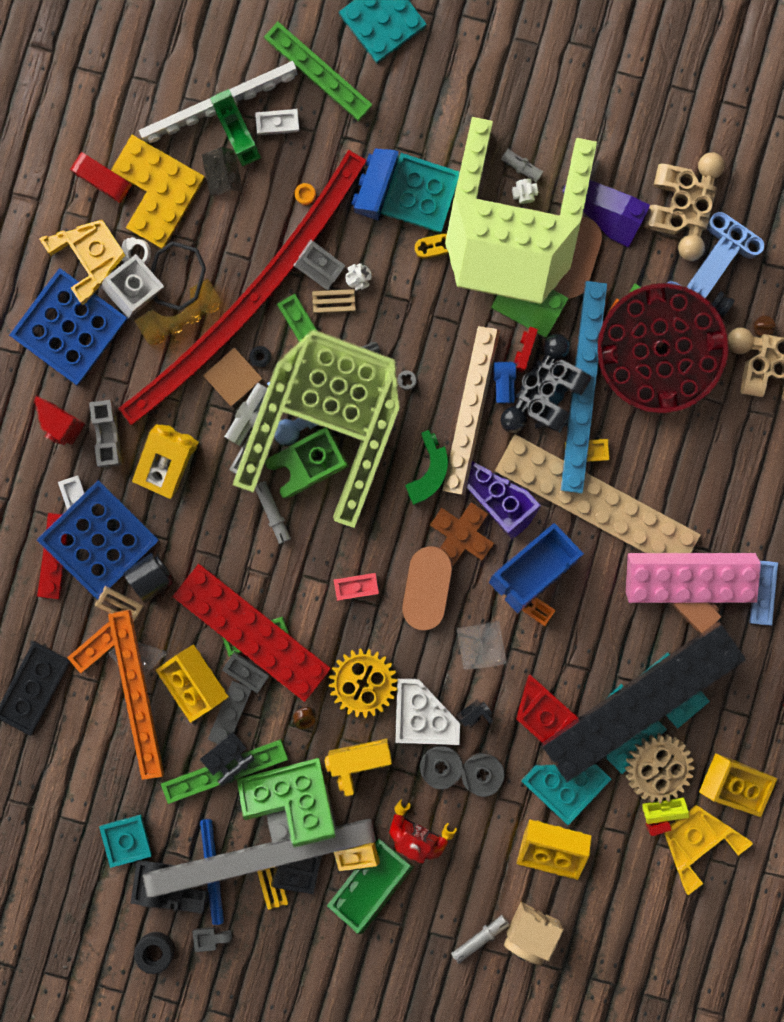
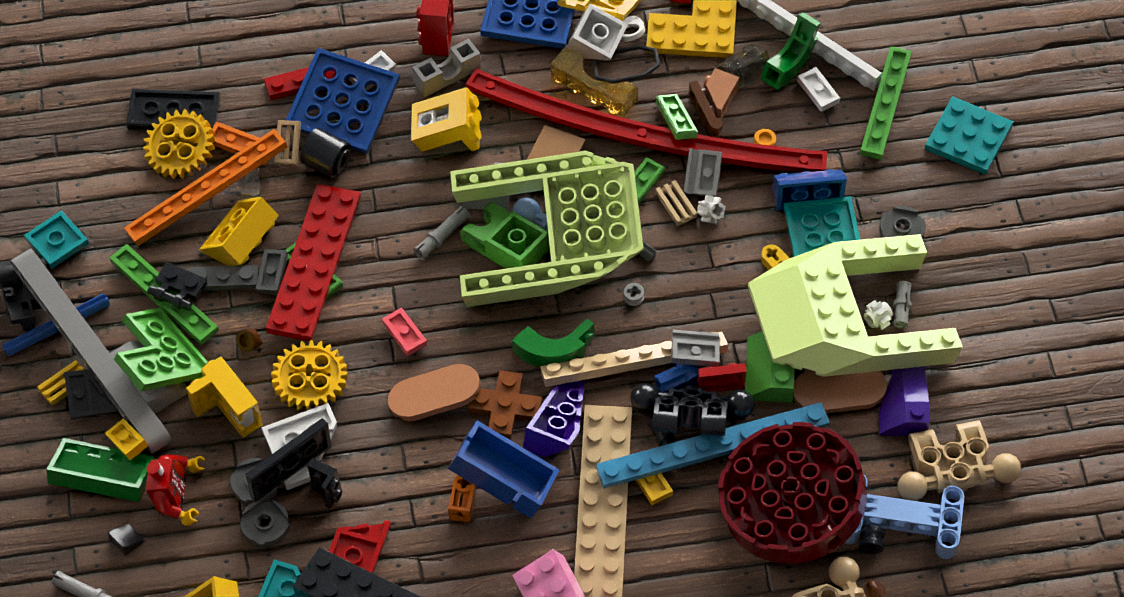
camera: 65 degrees right, 30 degrees down
clear slope [456,621,507,670] -> none
none -> black slope [108,524,144,556]
none -> yellow gear [143,109,216,179]
none -> black tile [245,418,331,502]
none -> bright green tile [656,94,698,140]
none -> light grey plate [671,330,720,367]
none -> reddish brown plate [688,81,723,138]
none -> nougat slope [703,68,739,120]
none -> dark grey plate [879,206,926,239]

